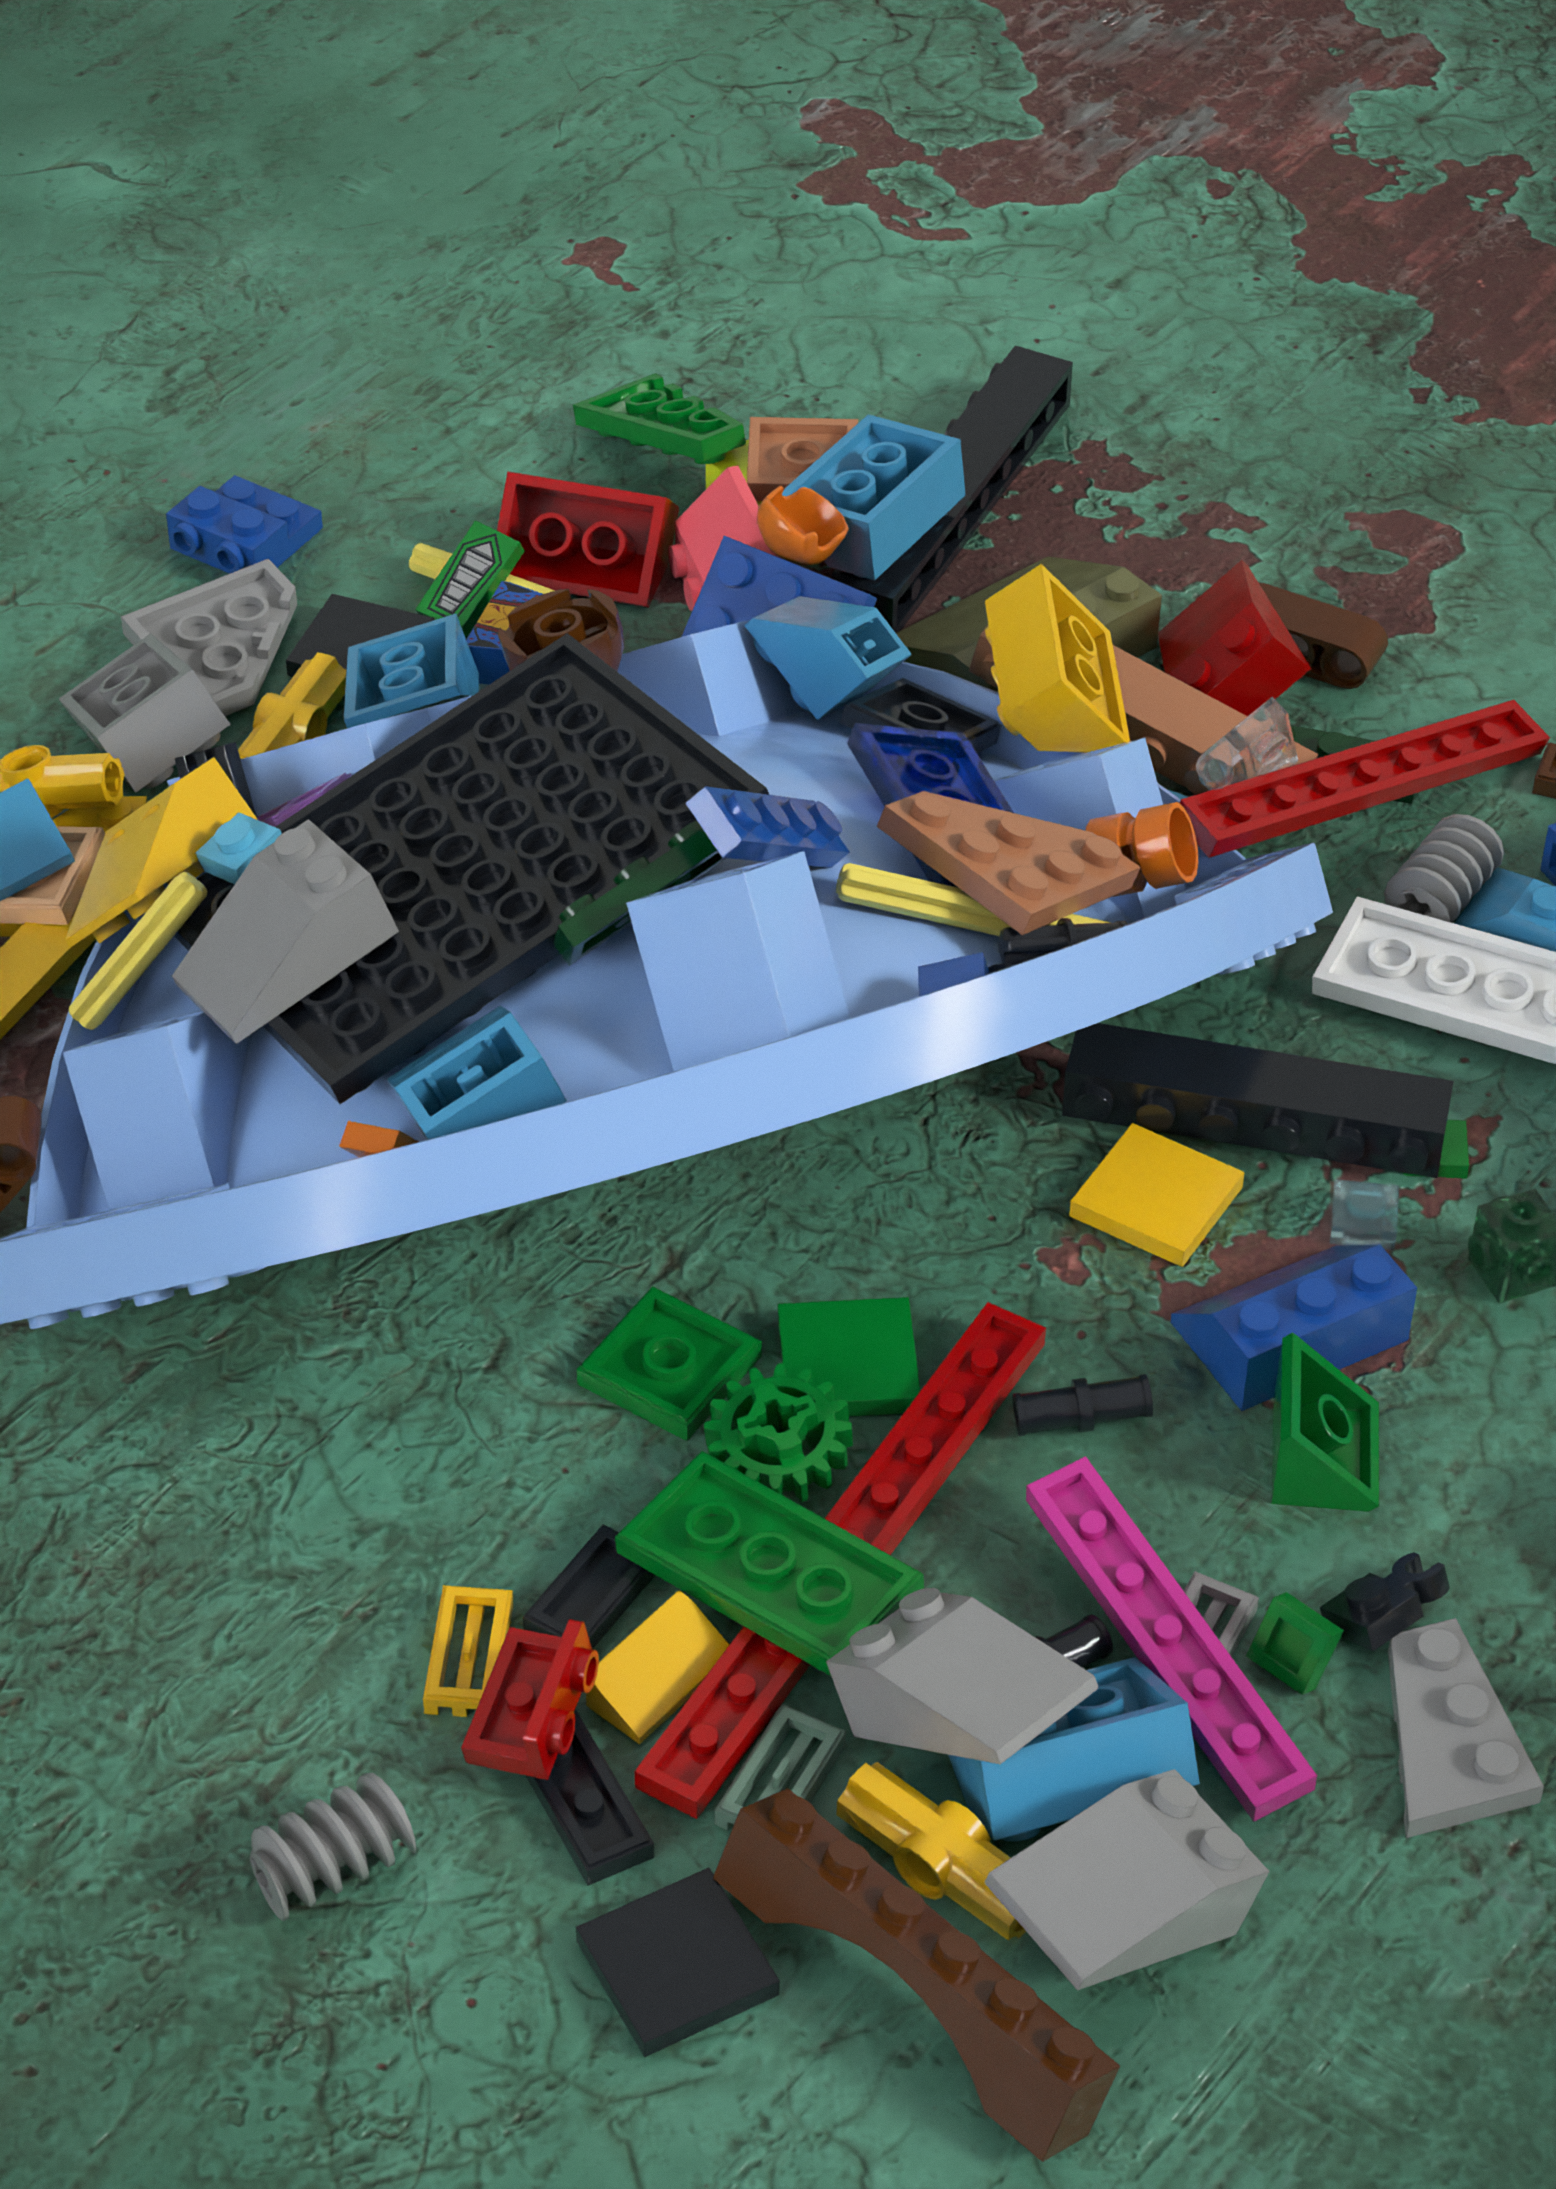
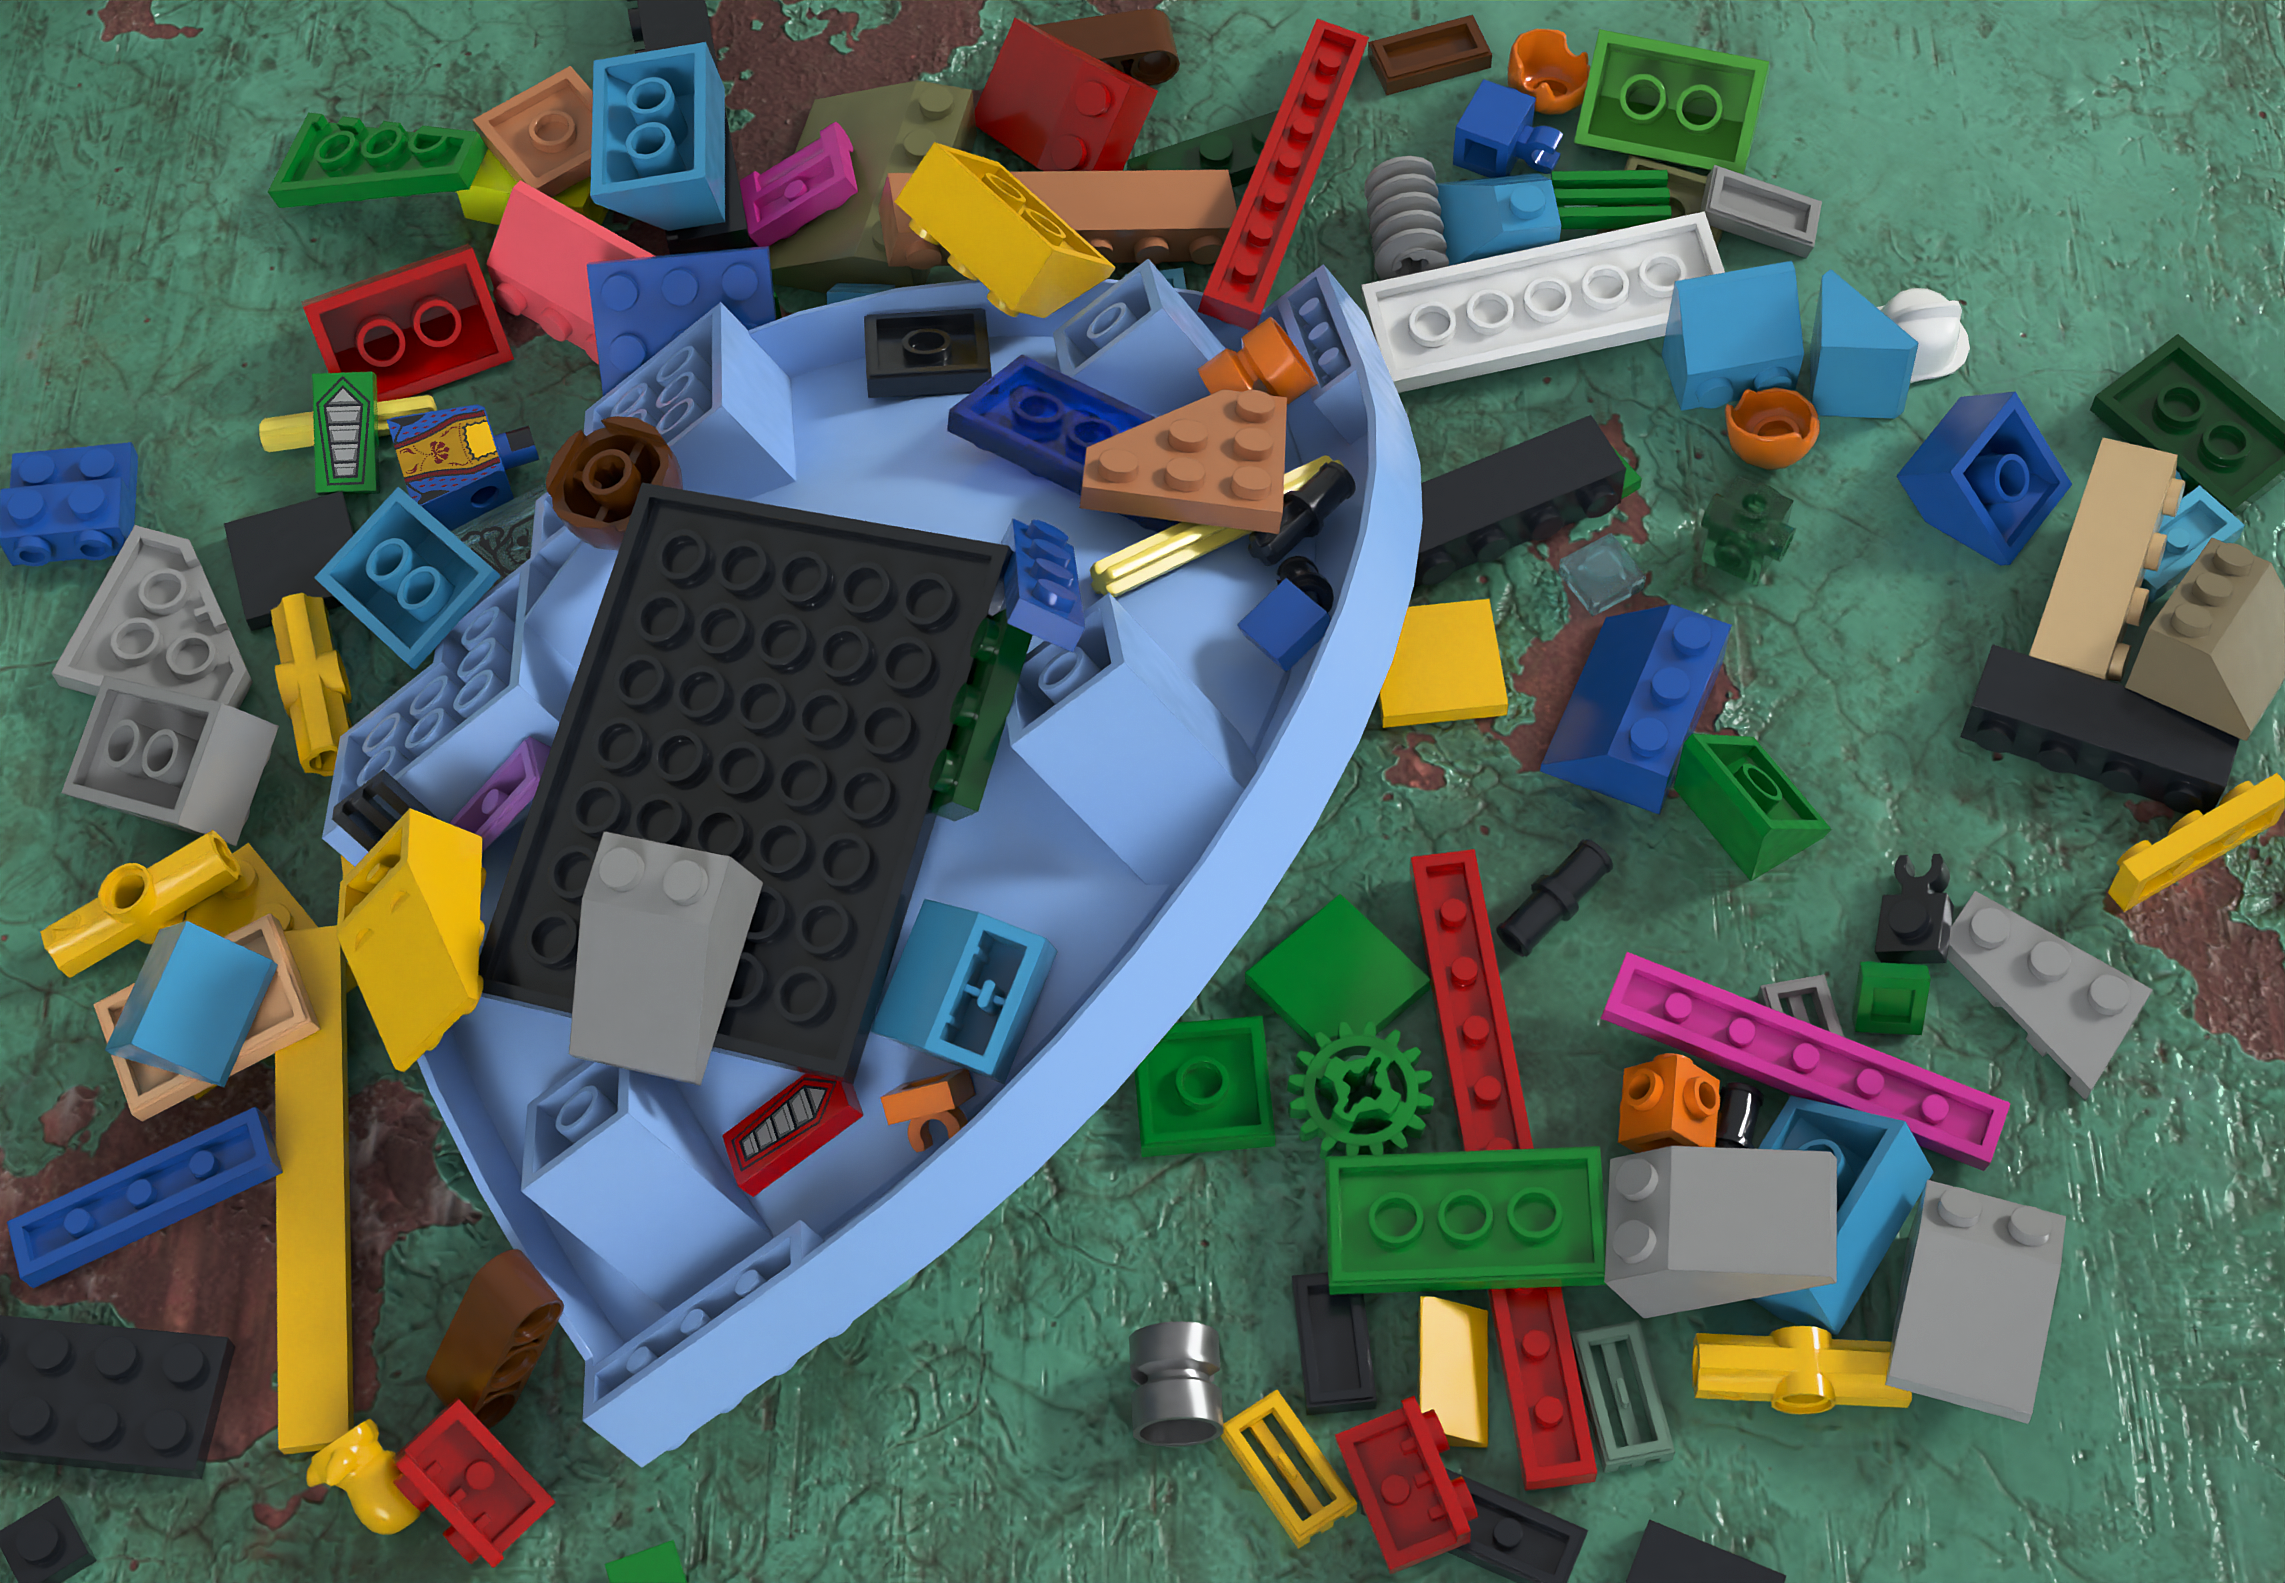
camera: 35 degrees left, 15 degrees up
light yellow axle [69,872,207,1030] -> none
medium azure plate [195,812,282,884] -> none
reddish brown arch [713,1788,1120,2162] -> none
dark azure slope [744,596,912,720] -> none
orange hair [757,486,849,566] -> none
clear plate [1196,697,1298,791] -> none
none -> red tile [722,1073,864,1197]
none -> dark pink plate [740,122,858,247]
none -> flat silver wheel [1129,1321,1224,1447]
none -> orange brick [1618,1053,1720,1153]

